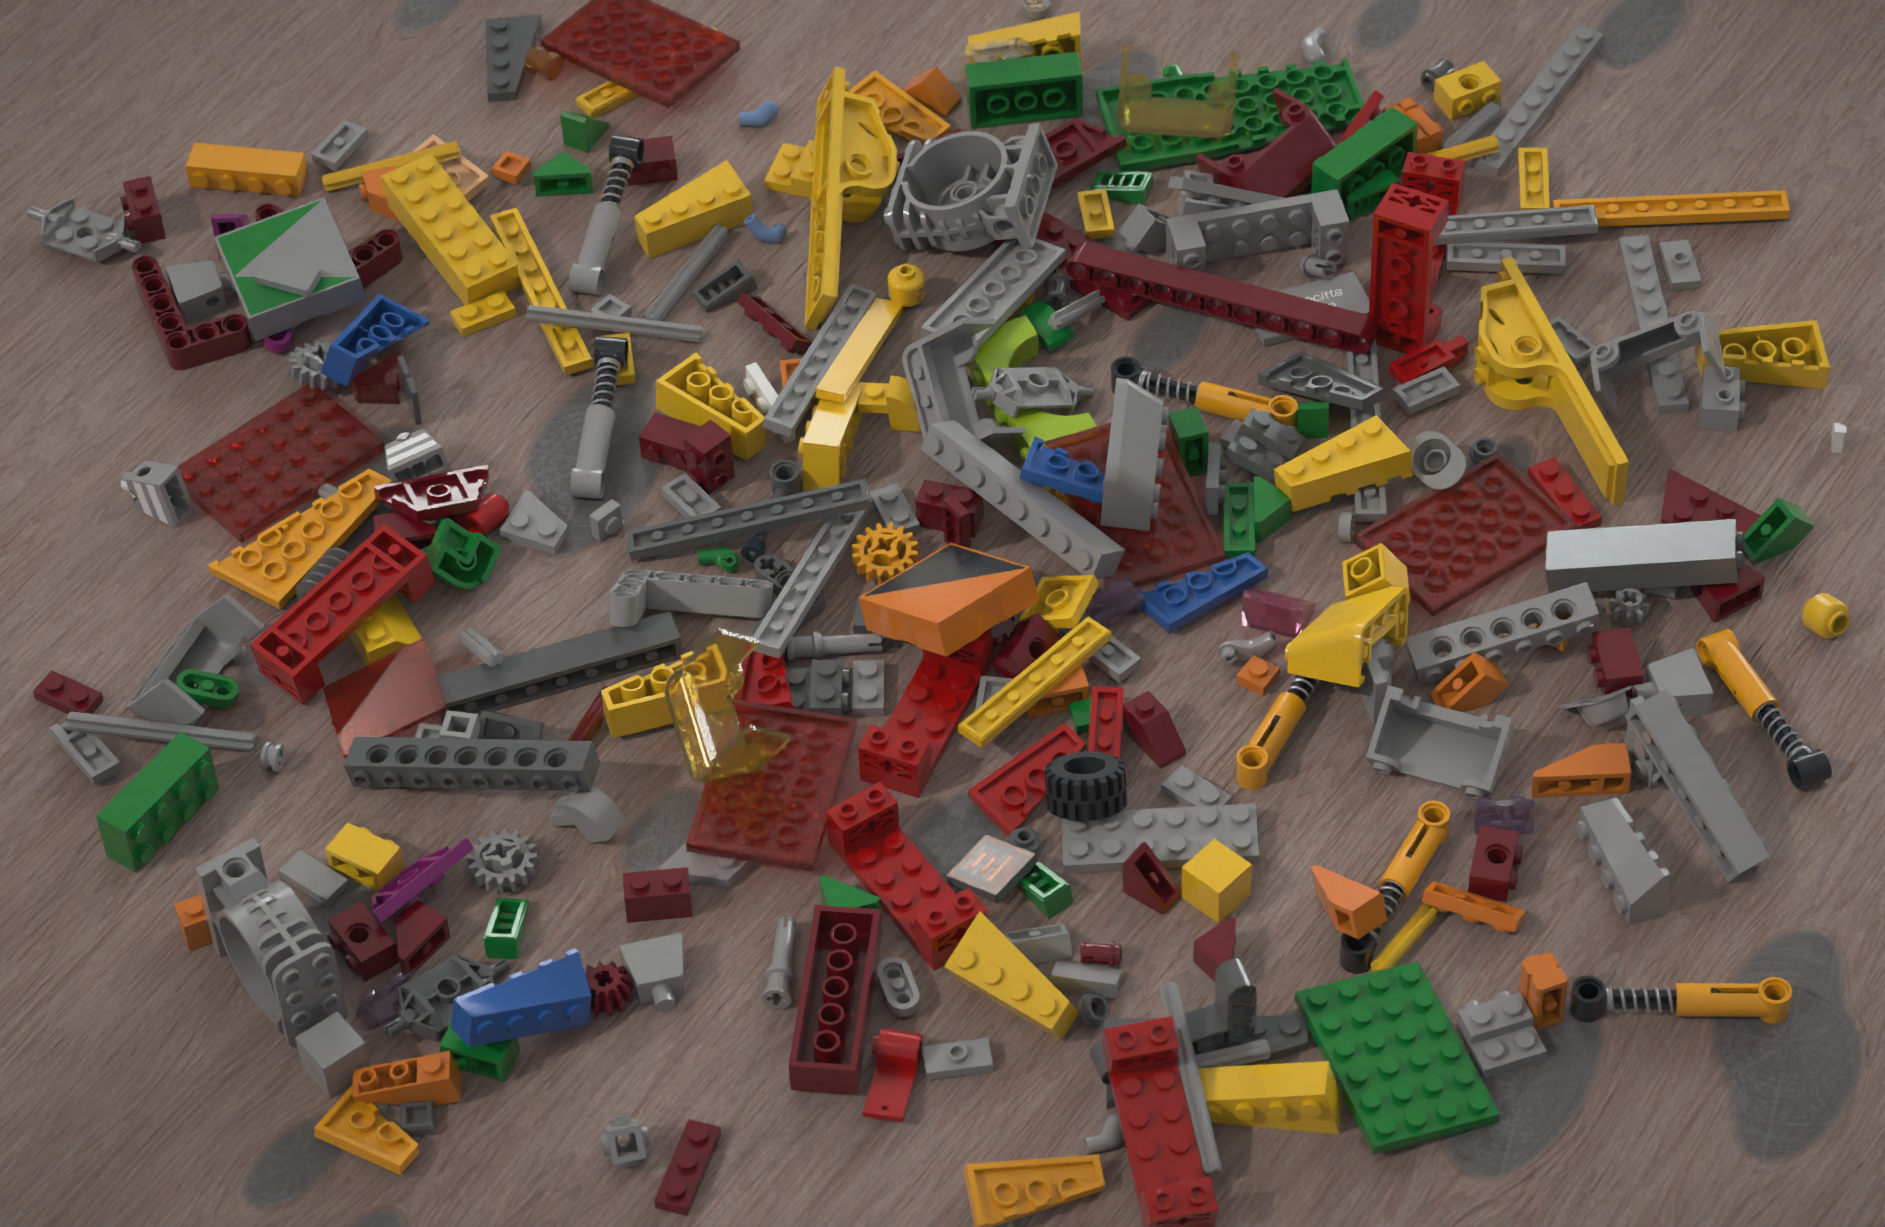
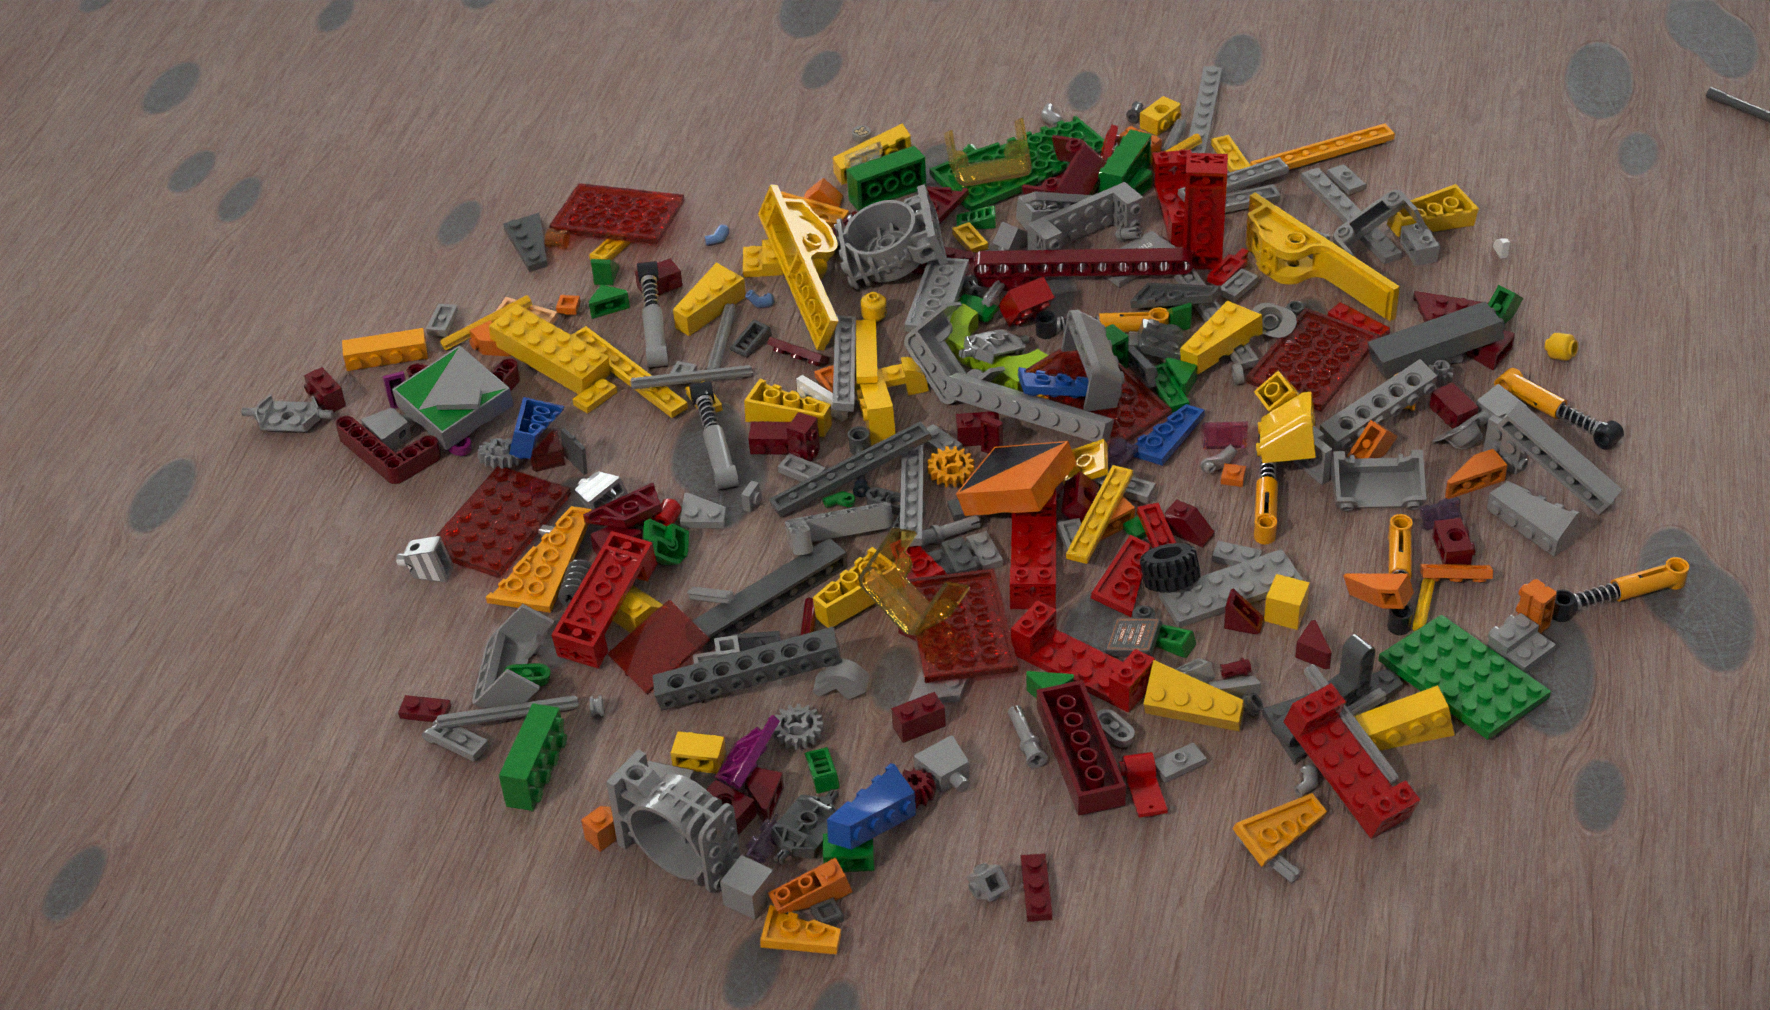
camera: 20 degrees left, 5 degrees down
none -> red brick [998,276,1055,327]

